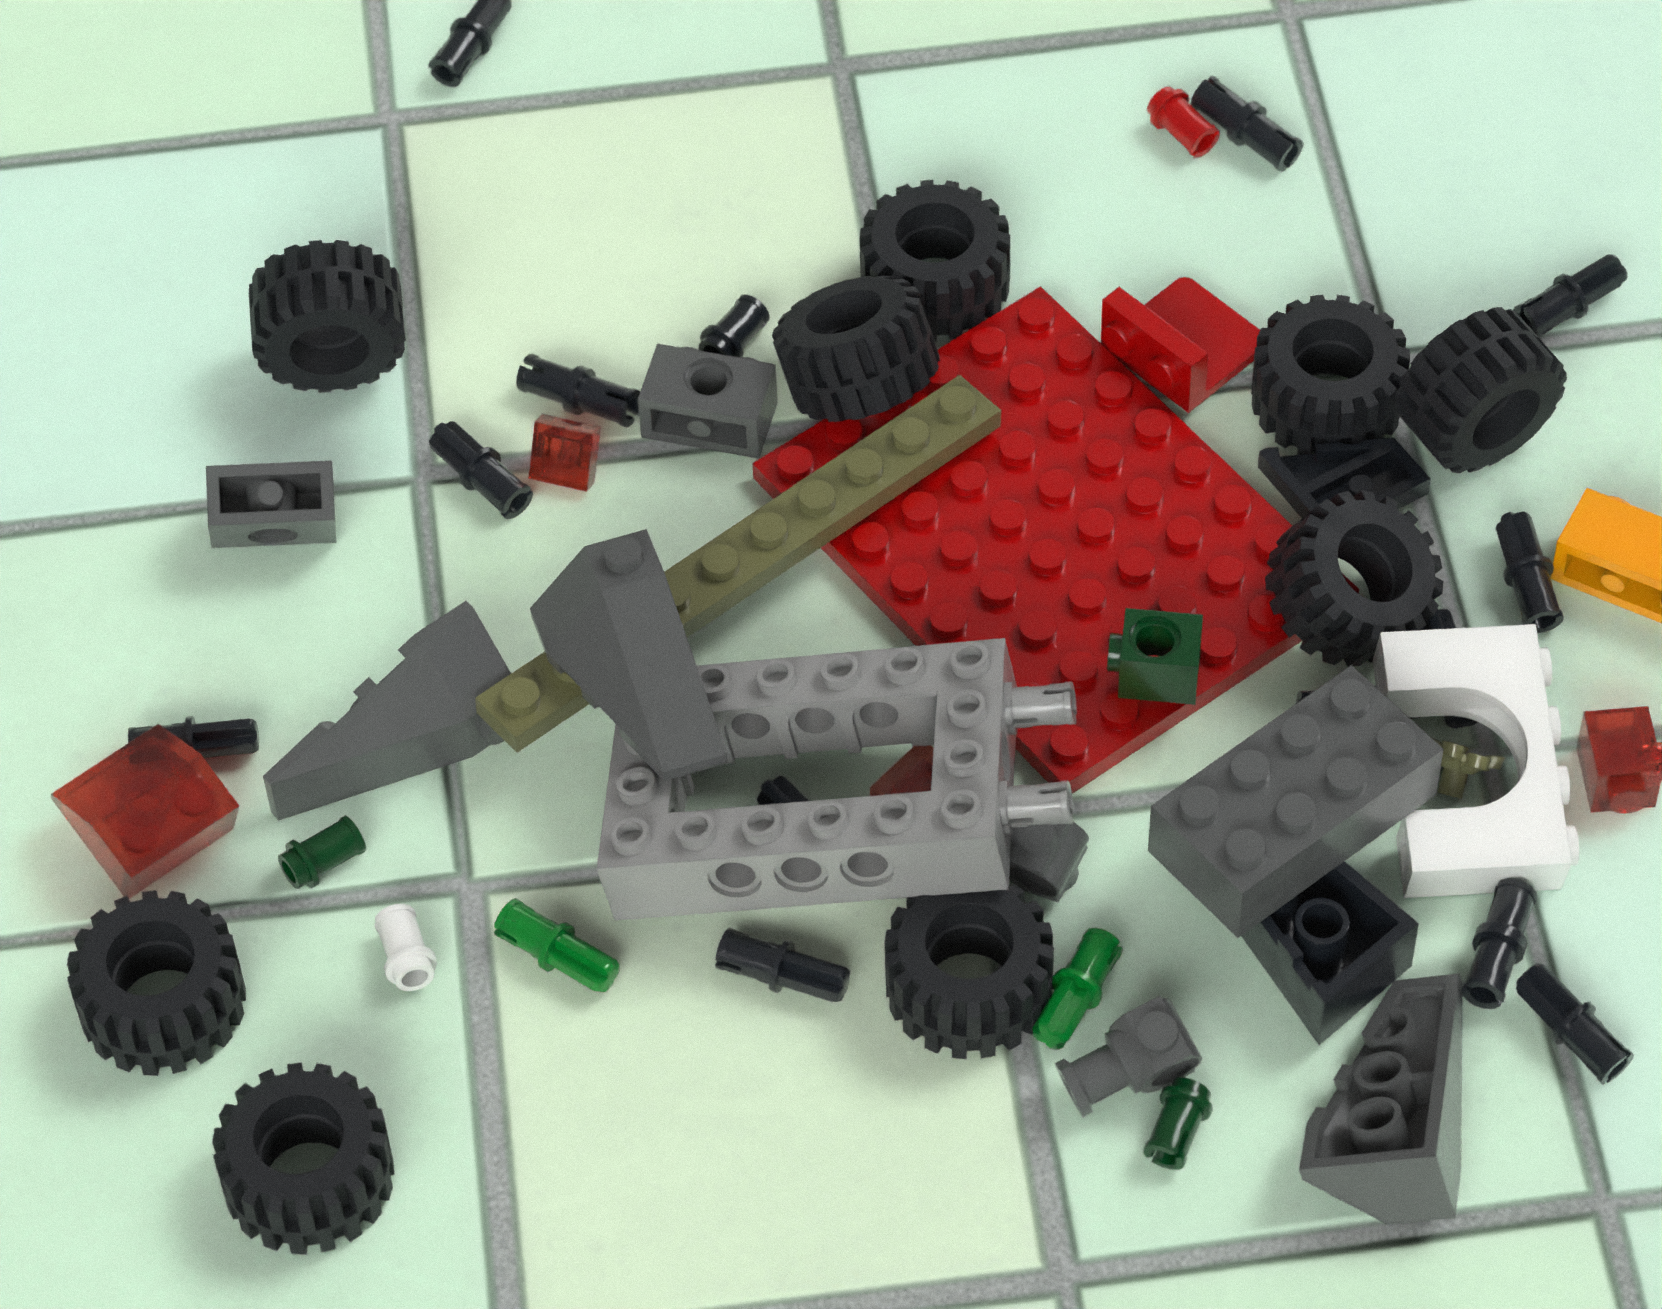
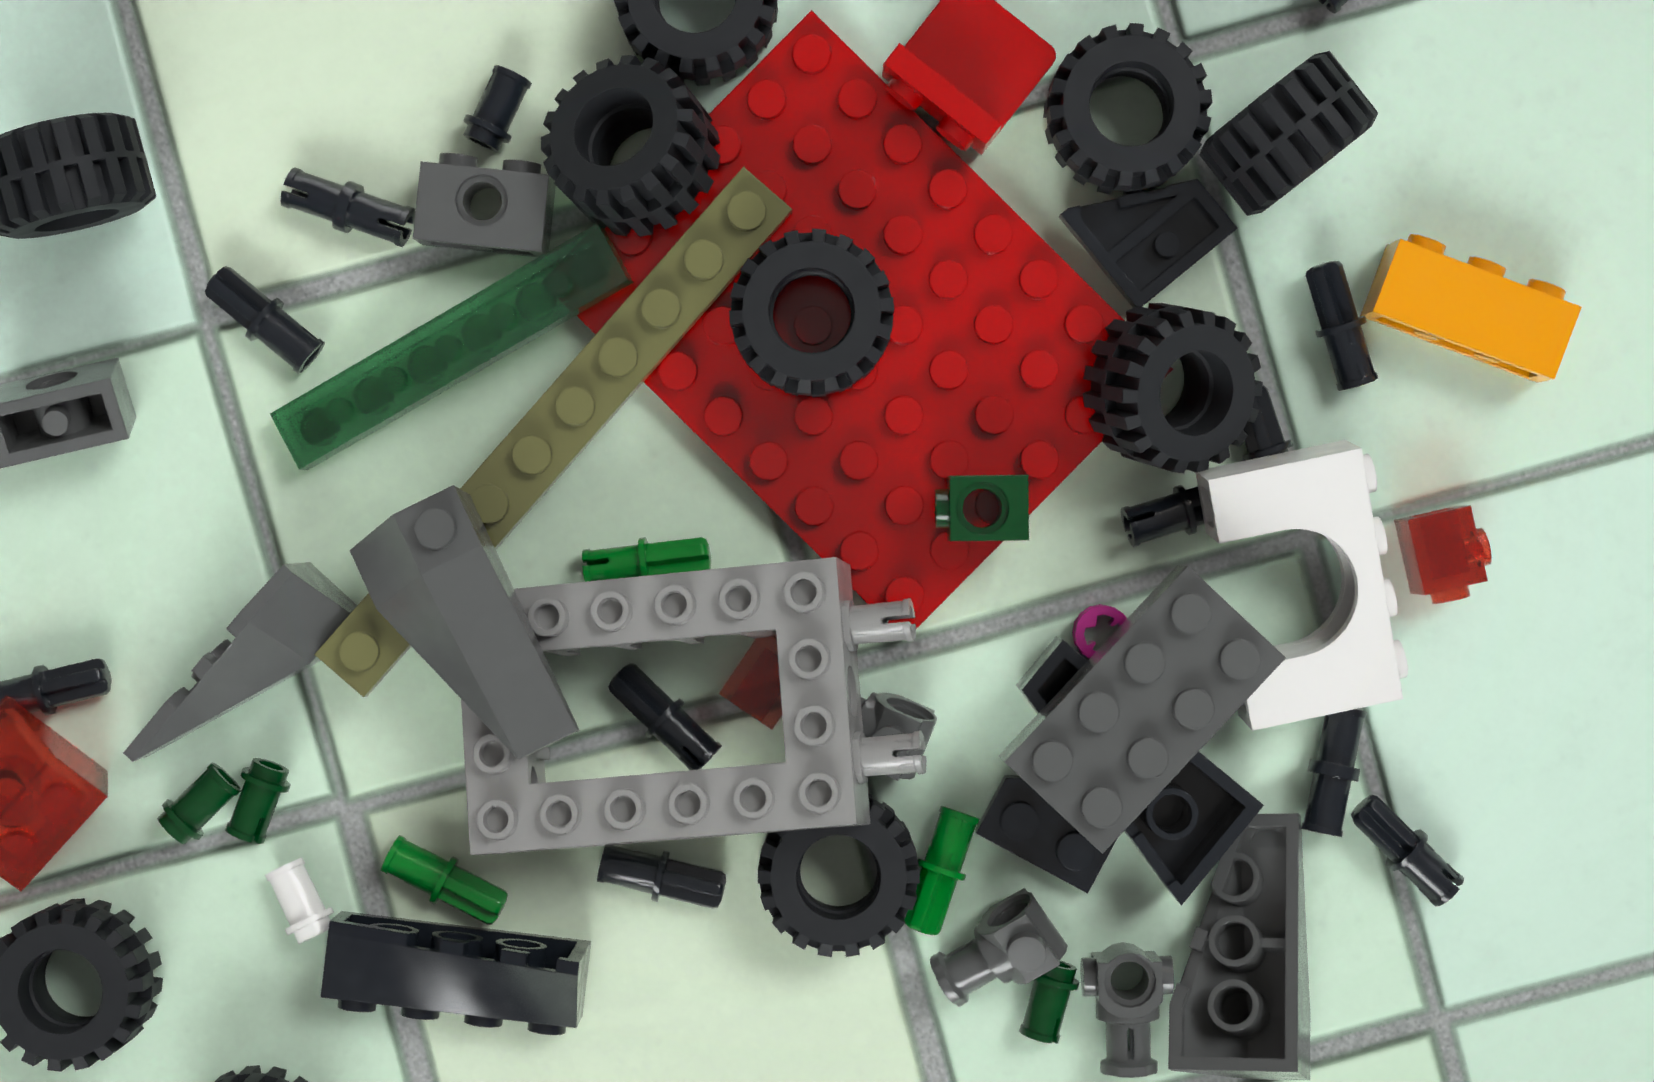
camera: 10 degrees left, 35 degrees up
clear red tile [528,414,601,492] -> none
olive plant [1431,737,1505,799] -> none
none -> dark green pin [225,758,291,844]
none -> clear green plate [270,223,633,470]
none -> black wedge [321,911,591,1035]
none -> black tyre [729,228,894,397]
none -> black wing [975,775,1117,894]
none -> dark grey connector [1080,942,1174,1078]

